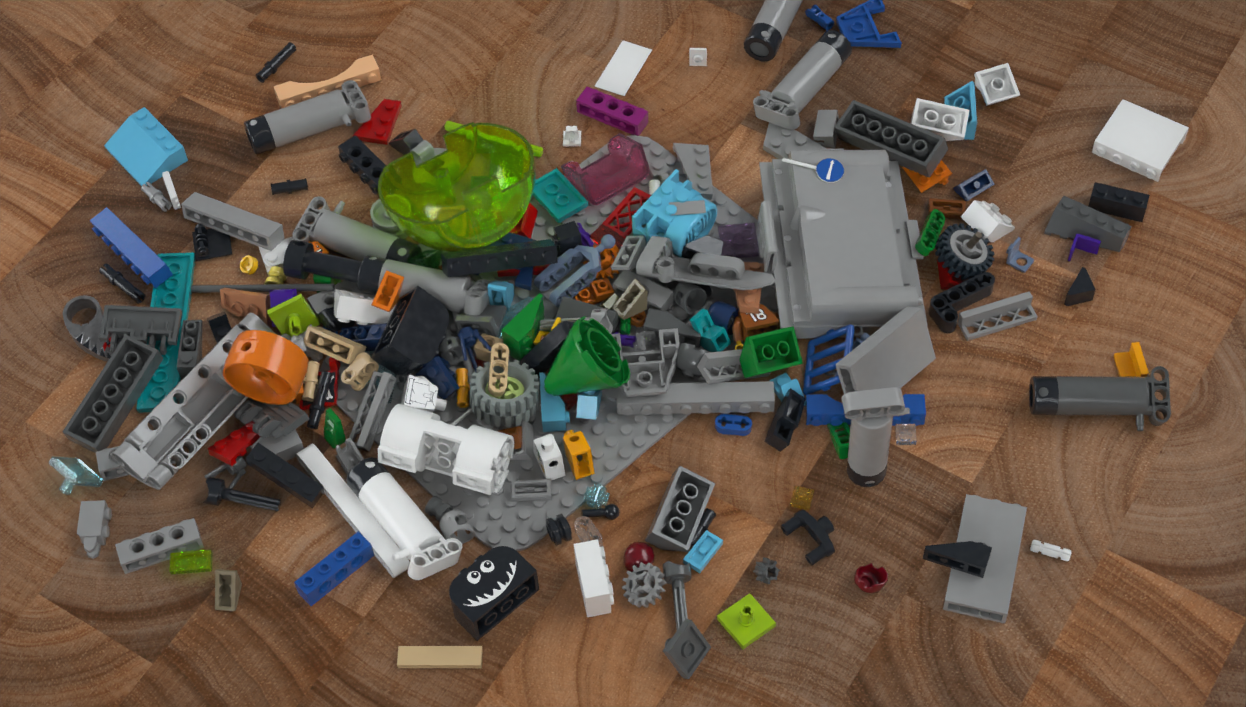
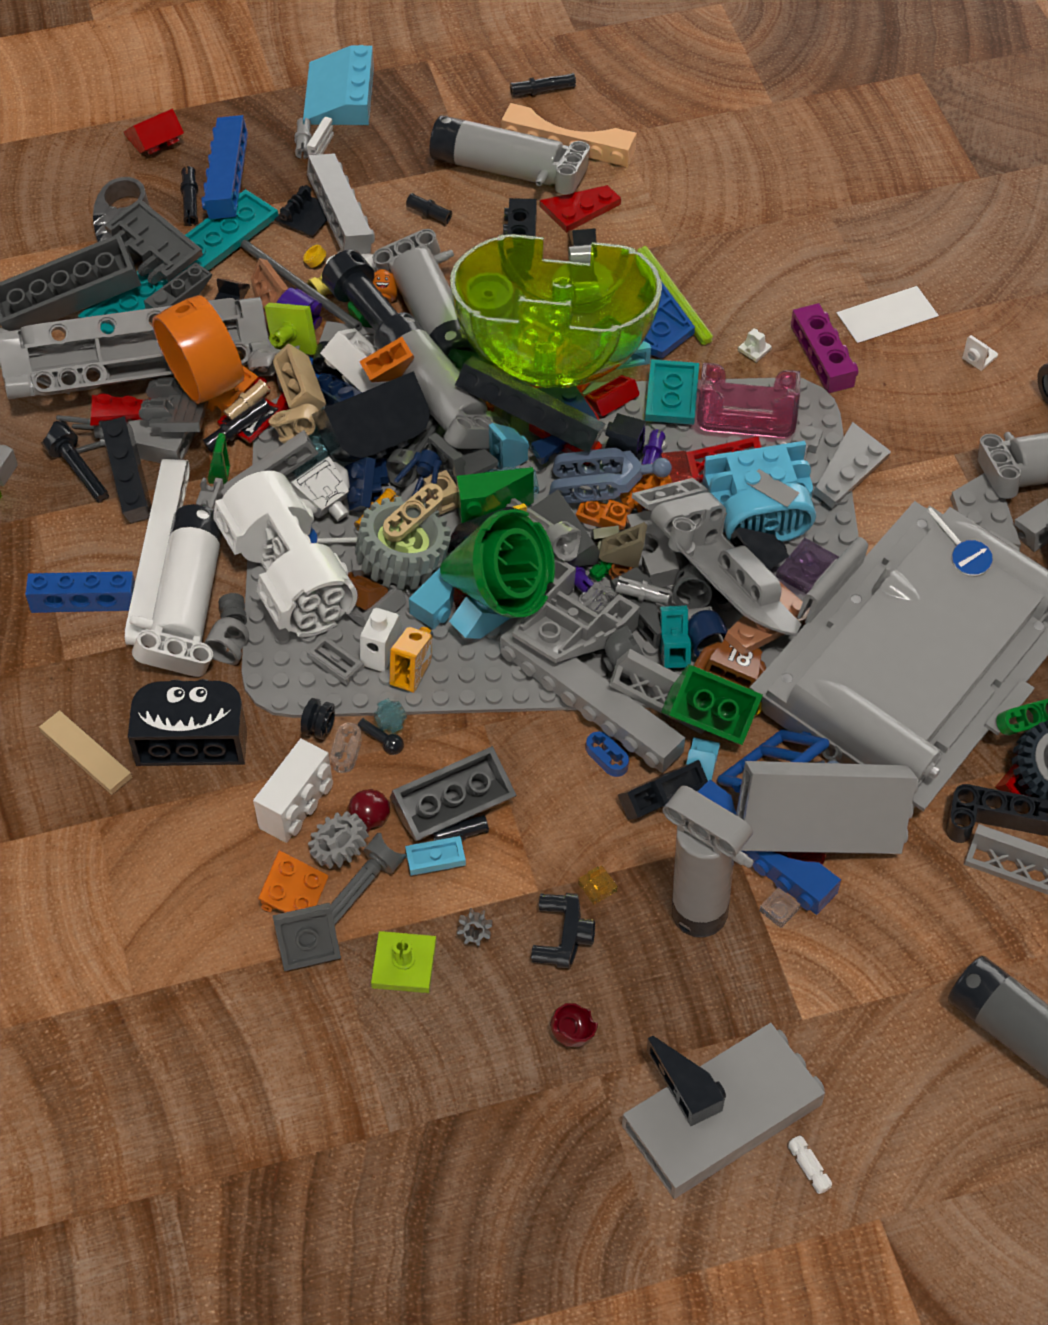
camera: 40 degrees right, 0 degrees up
none -> red slope [123,108,184,155]
none -> orange hinge [258,850,329,913]
none -> light grey pin [615,576,670,606]

